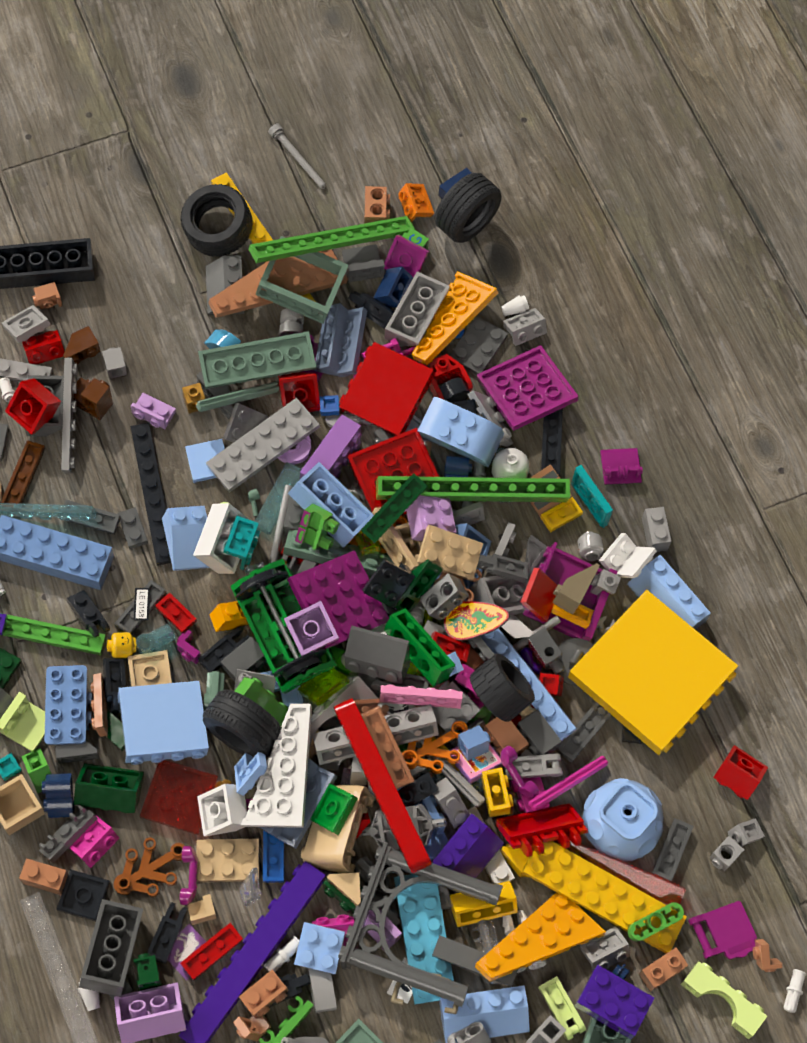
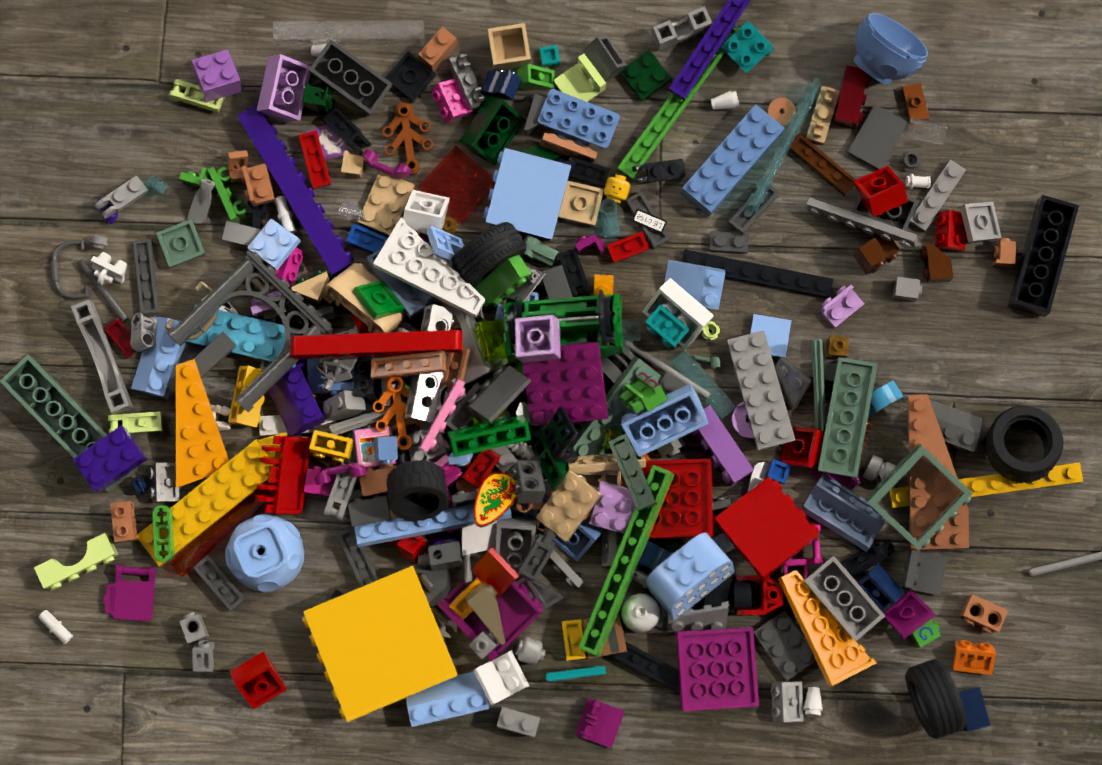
camera: 120 degrees right, 15 degrees up
bright green plate [248,216,415,263] -> none
dark pink axle [528,756,608,811] -> none
nougat bracket [753,939,783,972] -> none

